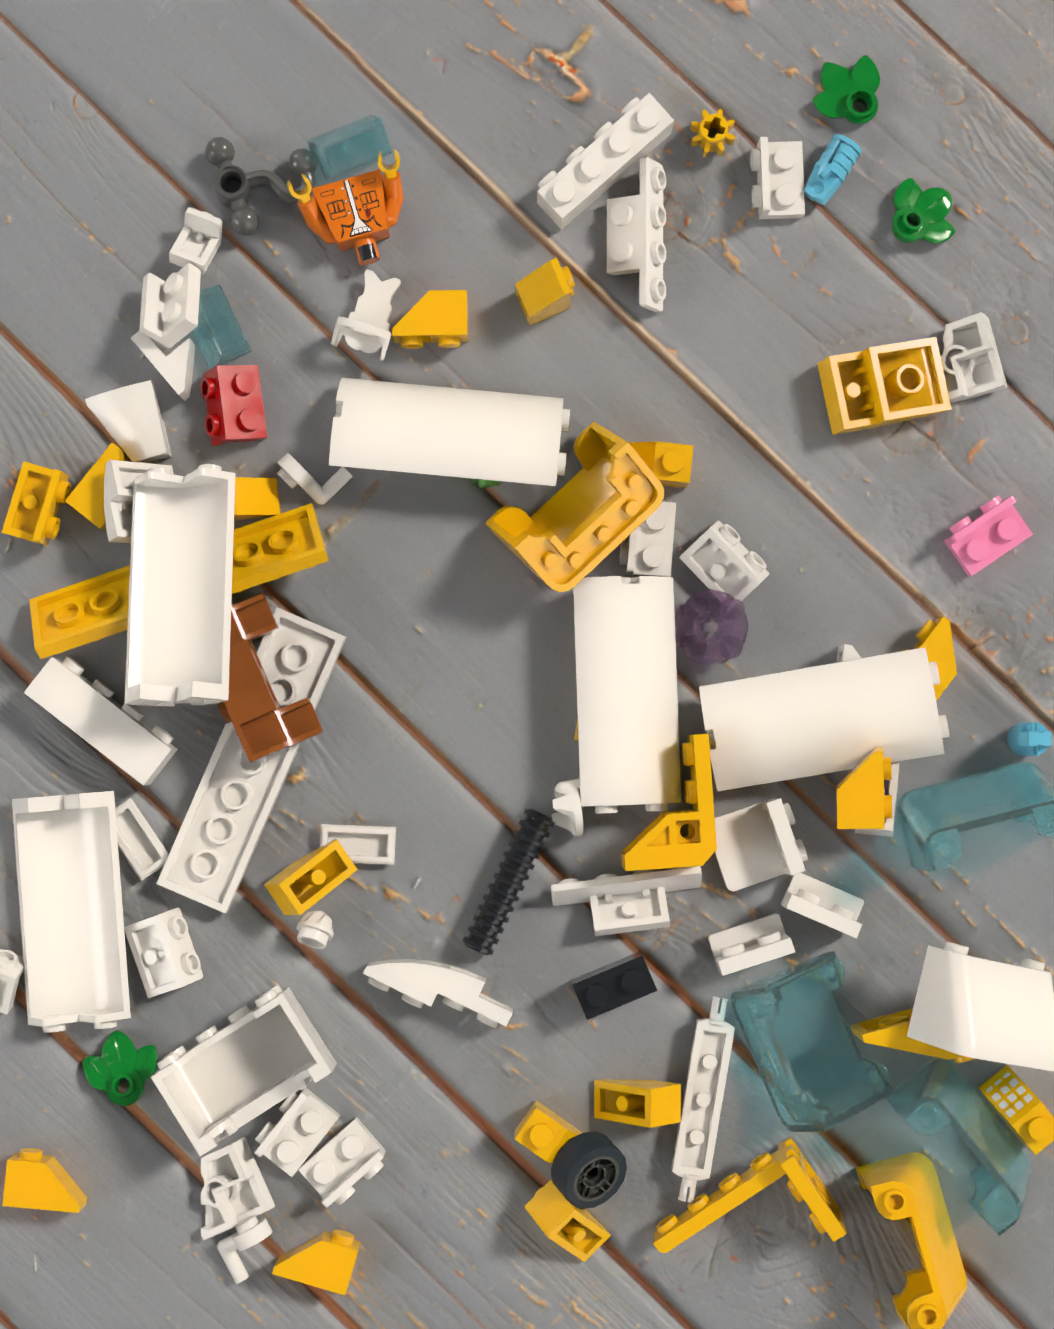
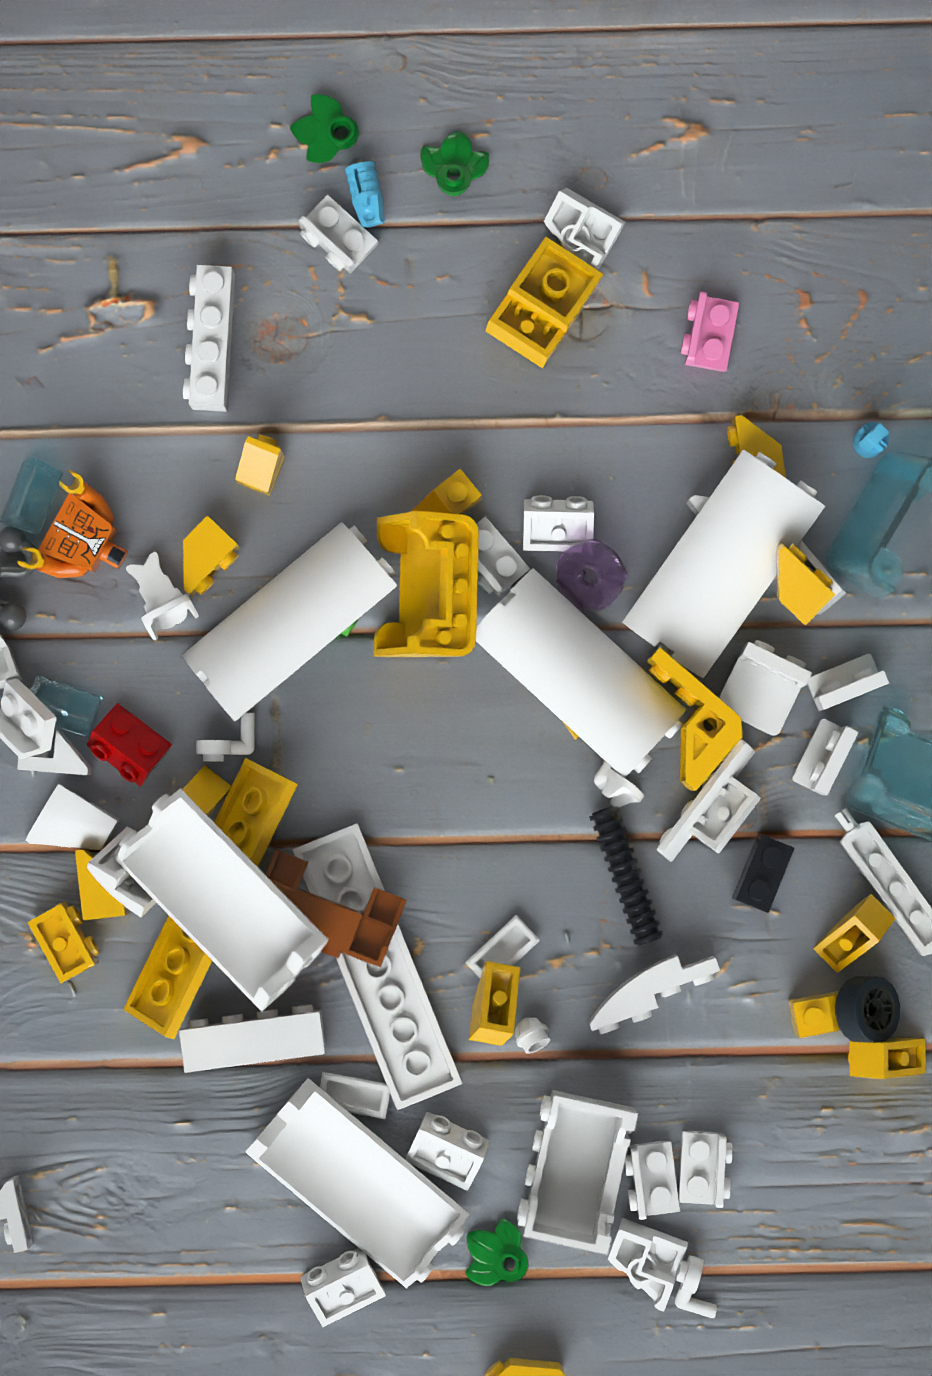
camera: 45 degrees left, 0 degrees up
yellow slope [272,1230,361,1295] -> none
white bracket [607,157,667,312] -> none
yellow gear [690,109,735,157] -> none

